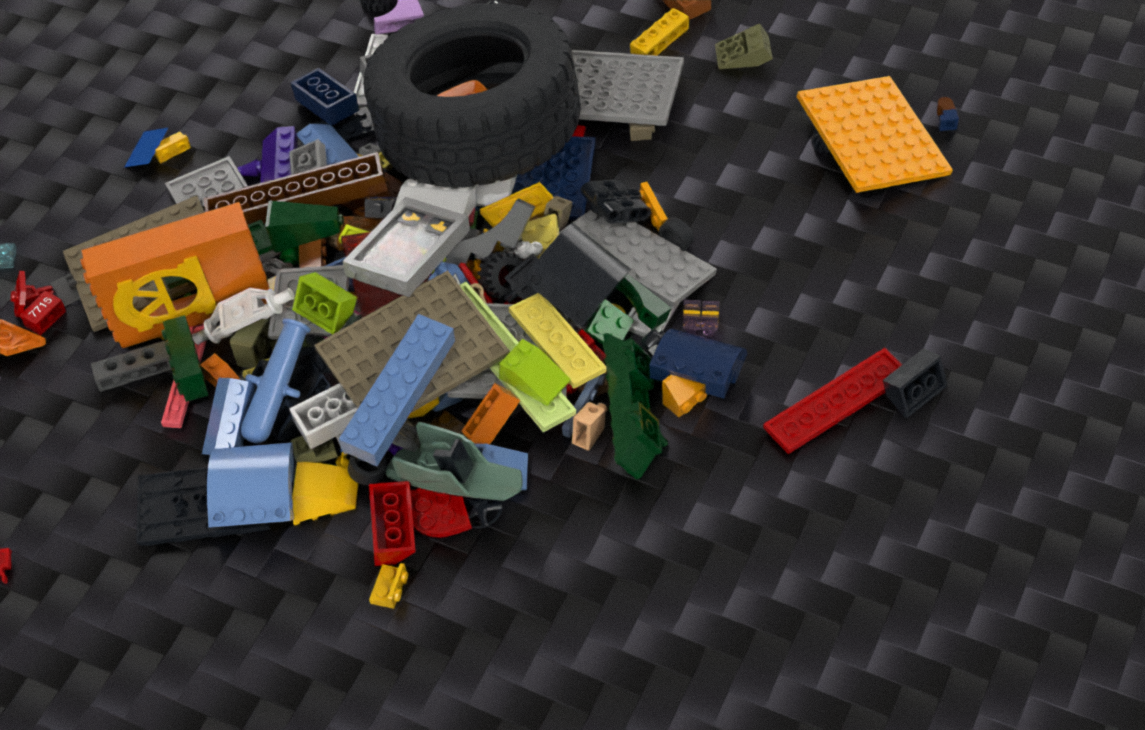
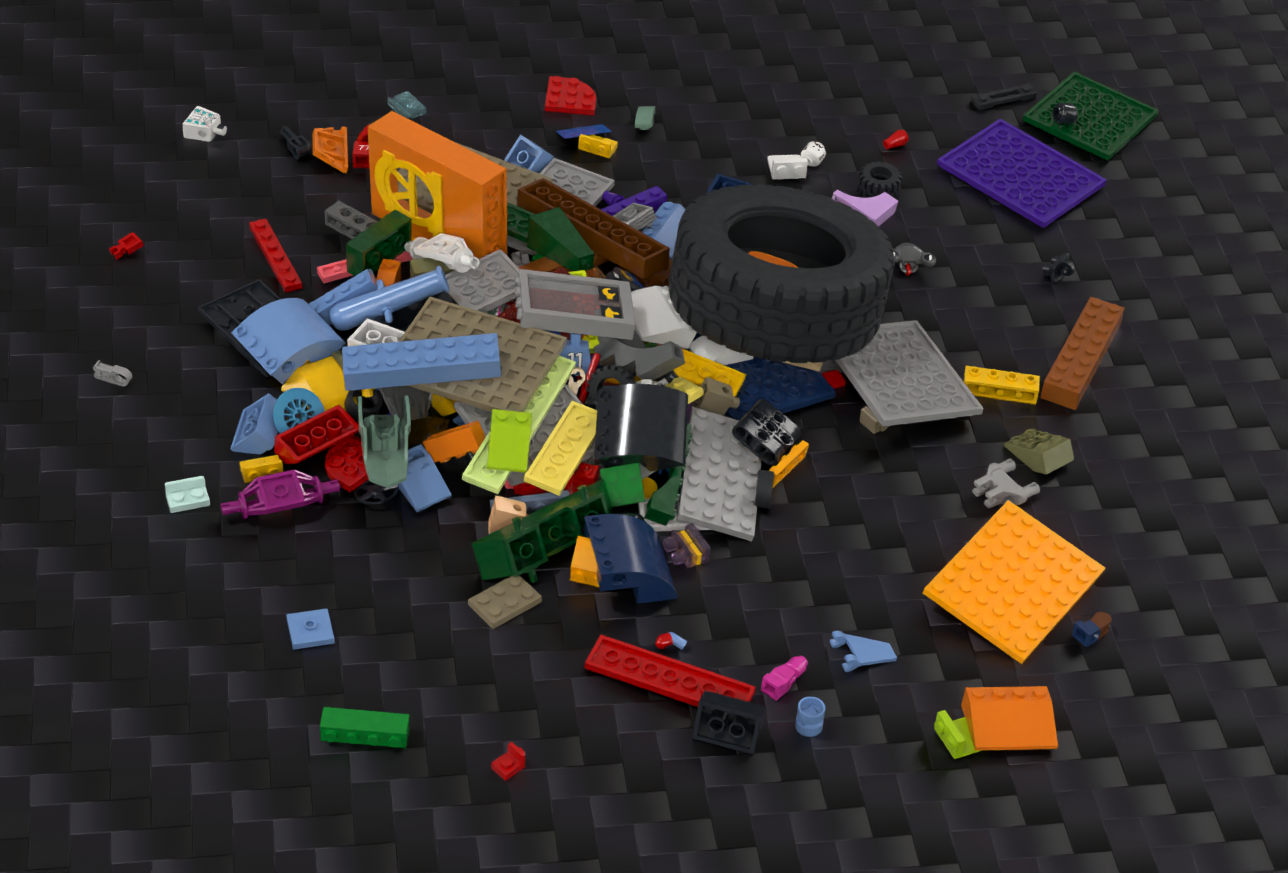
camera: 50 degrees right, 10 degrees down
lime slope [292,272,357,335] -> none
black panel [433,439,474,483] -> none
none -> light grey piece [93,360,132,386]
none -> light aqua bracket [165,476,210,513]
none -> magenta plate [220,470,340,519]
none -> medium blue slope [230,393,279,455]
none -> red plate [249,219,302,293]
none -> dark azure piece [273,388,325,434]
none -> medium blue plate [286,609,335,650]
none -> green brick [320,707,409,748]
none -> dark tan plate [468,575,542,629]
none -> red bracket [491,742,526,781]
none -> medium blue slope [504,134,554,173]
none -> red plate [545,76,596,115]
none -> sand green slope [635,106,656,130]
none -> arm [655,632,687,650]
none -> dark pink piece [761,656,808,701]
none -> white bracket [767,155,808,180]
none -> medium blue wheel [795,696,825,737]
none -> white head [801,141,826,167]
none -> medium blue flag [830,631,897,672]
none -> lime bracket [934,710,982,759]
none -> orange slope [961,686,1058,750]
none -> light grey connector [972,458,1040,508]

